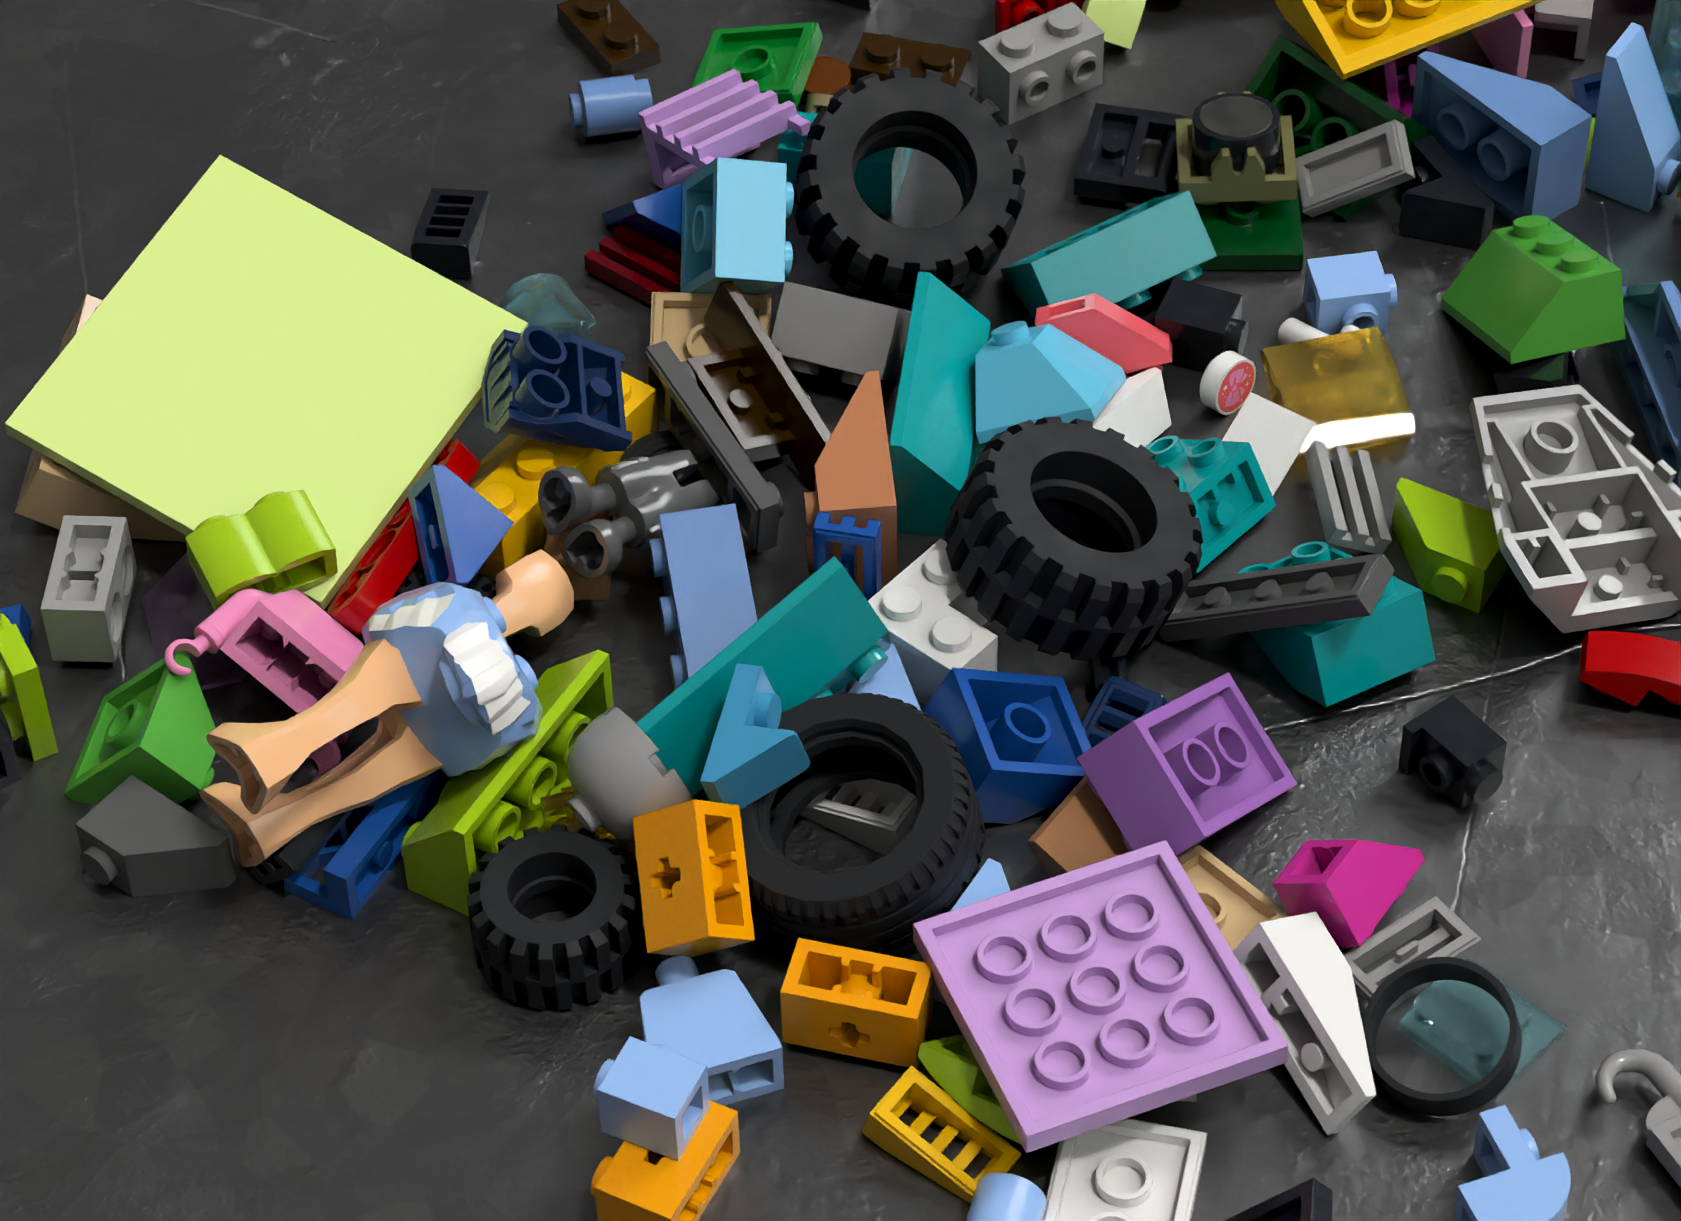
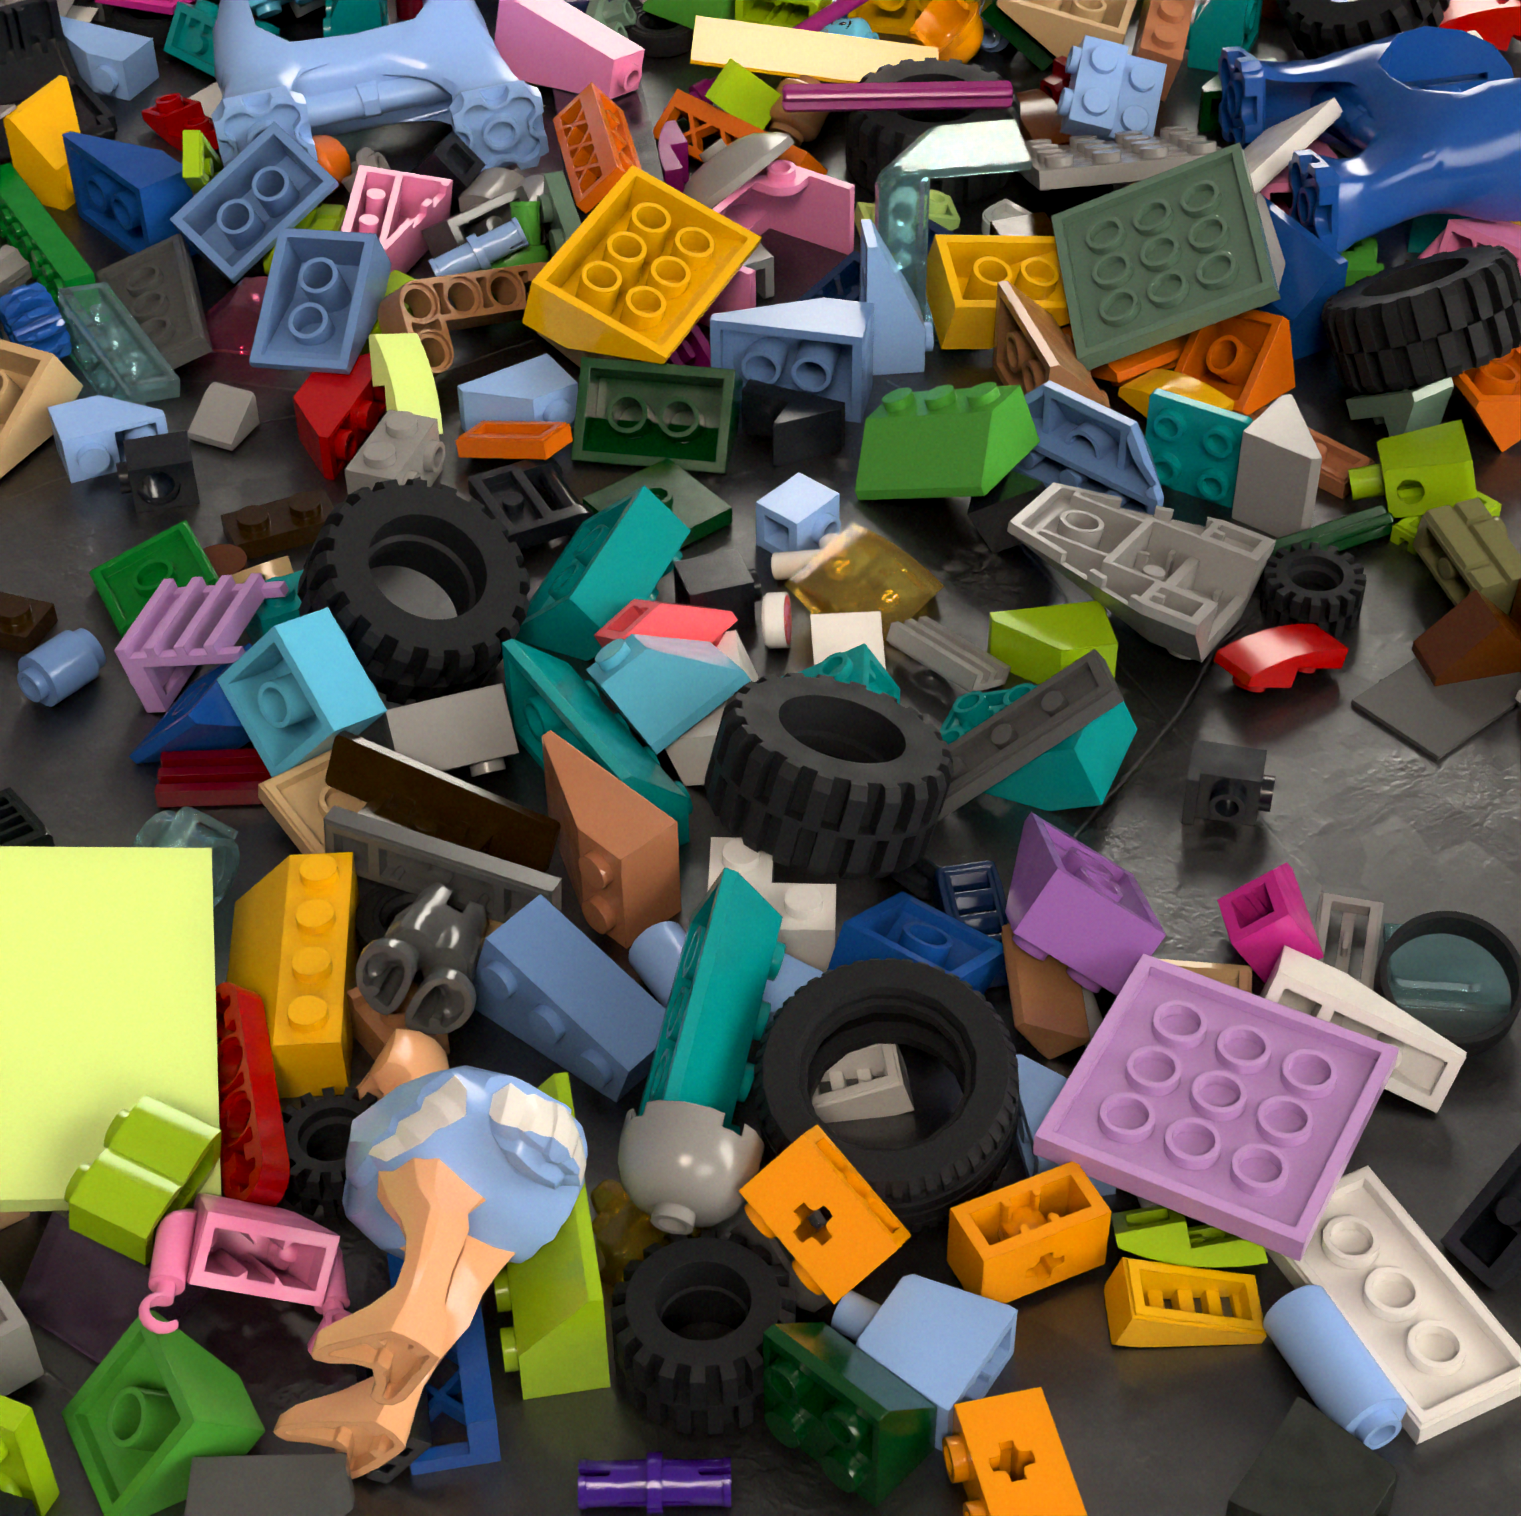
camera: 40 degrees left, 5 degrees down
slope [408,465,514,587] -> none
dark blue slope [481,326,632,452] -> none
light blue brick [593,1036,710,1161] -> none
dark azure slope [700,663,810,810] -> none
blue tile [813,512,882,601] -> none
piece [1175,91,1298,205] -> none
light grey tile [1295,119,1415,218] -> none
none -> orange tile [455,420,573,460]
none -> light blue slope [457,353,578,432]
none -> dark purple pin [578,1452,732,1514]
none -> dark green slope [763,1322,937,1507]

